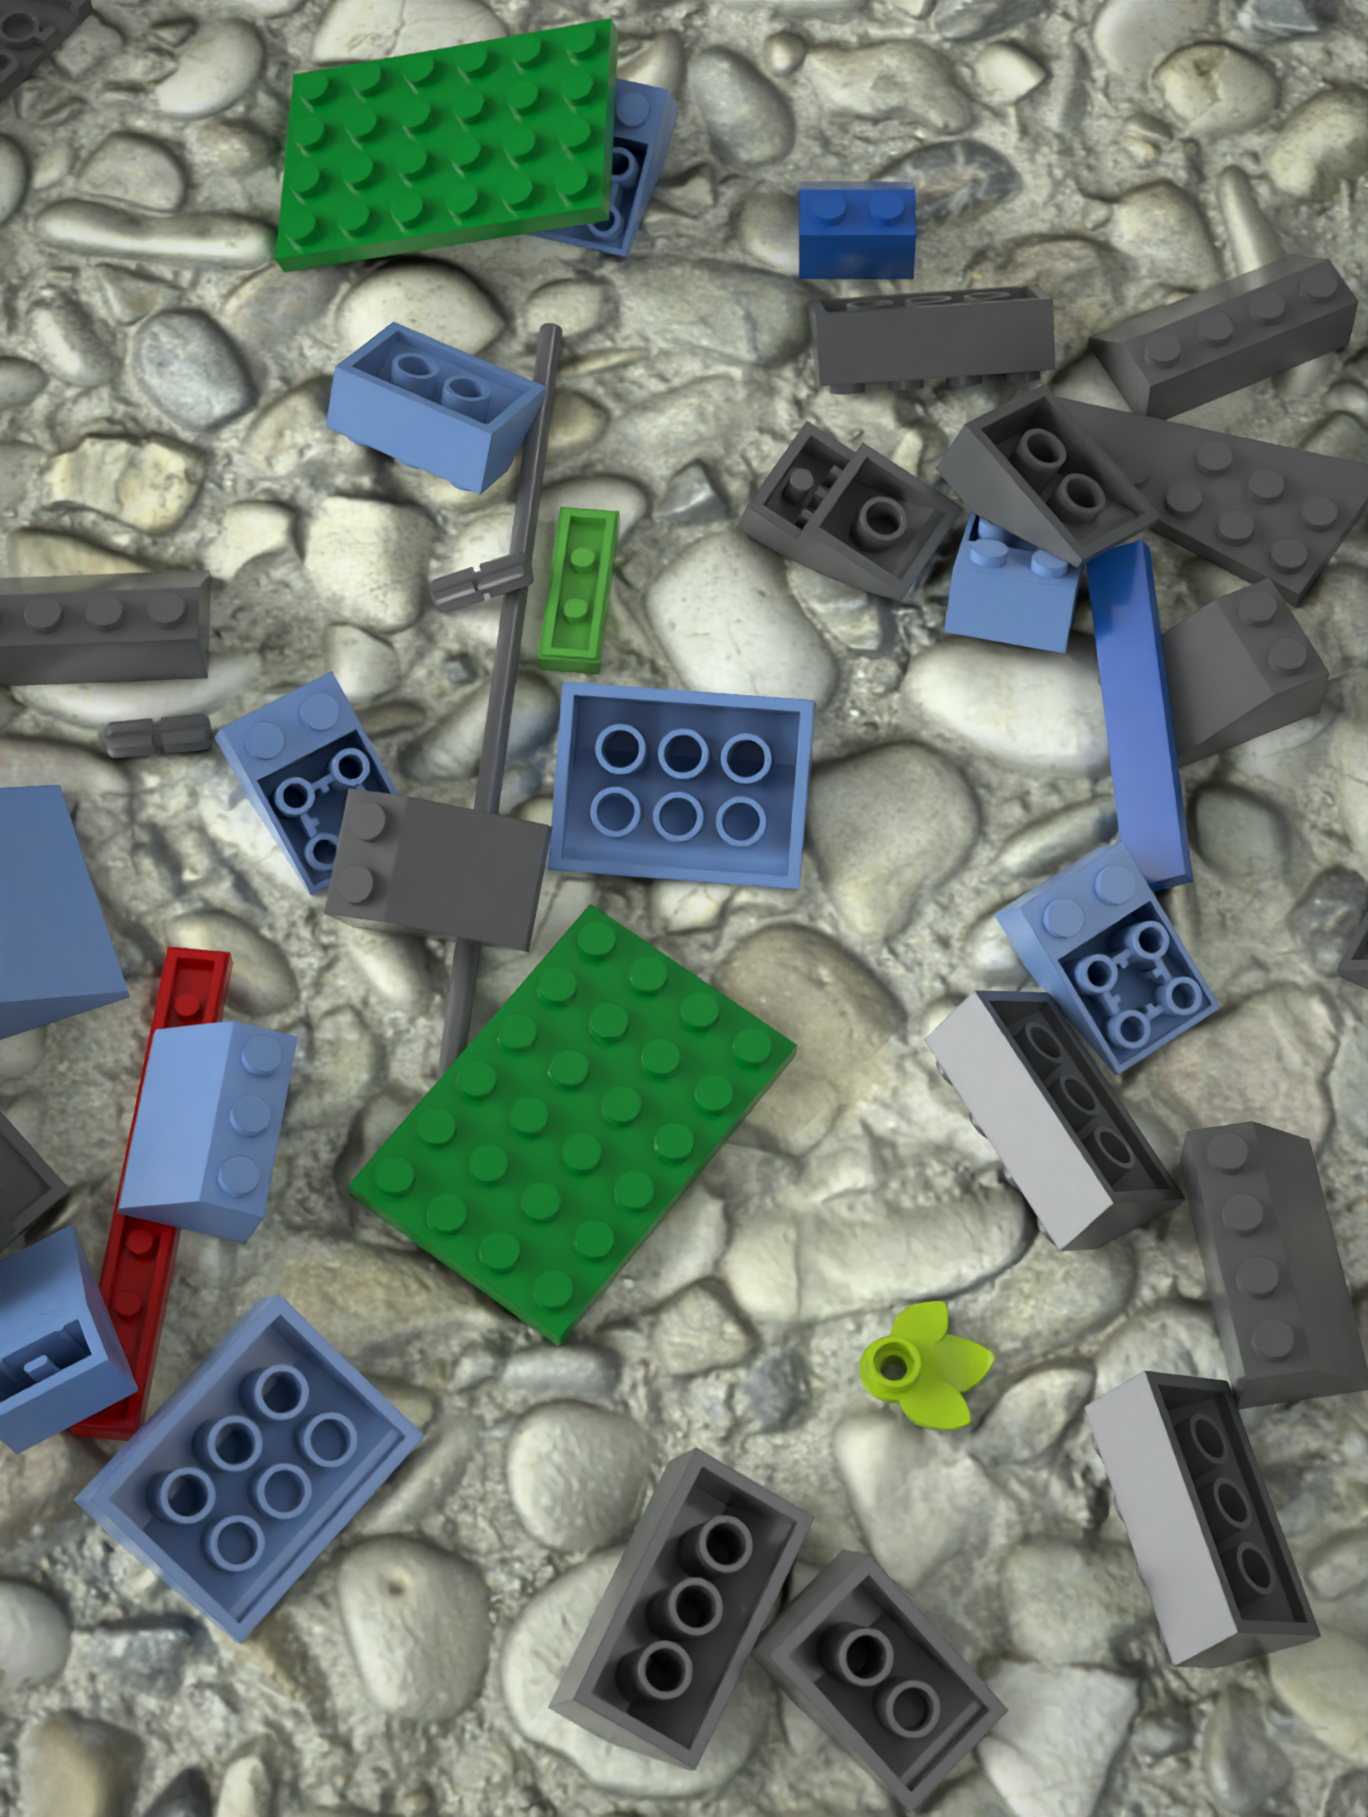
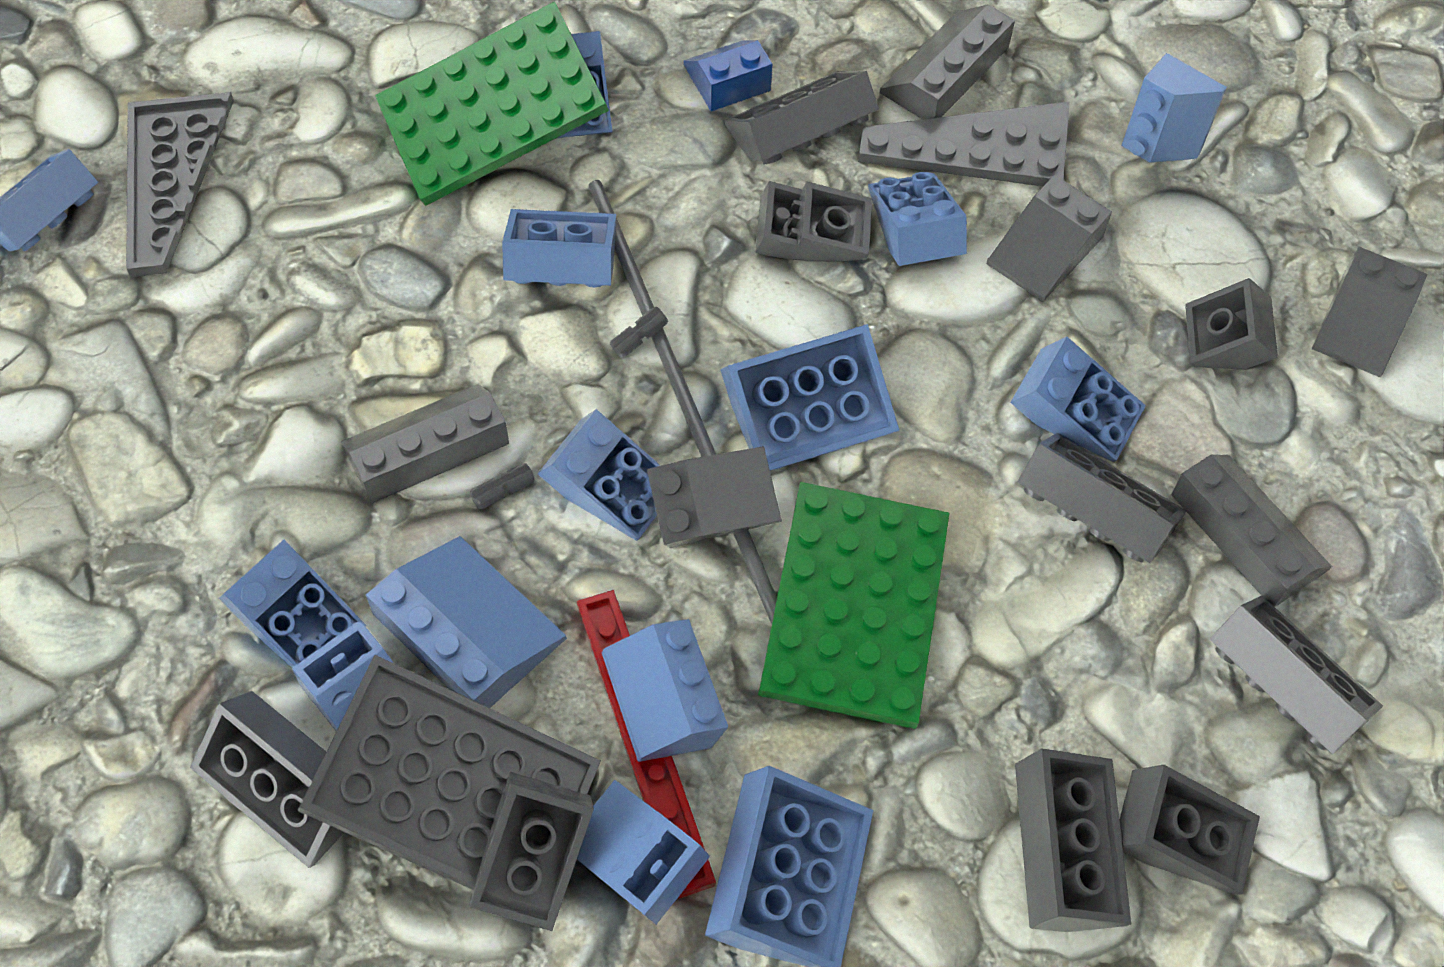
camera: 30 degrees left, 0 degrees up
bright green tile [538,507,620,674] -> none
lime plate [859,1301,995,1431] -> none
dark grey slope [935,384,1161,567] -> none
tile [1086,539,1193,892] -> none

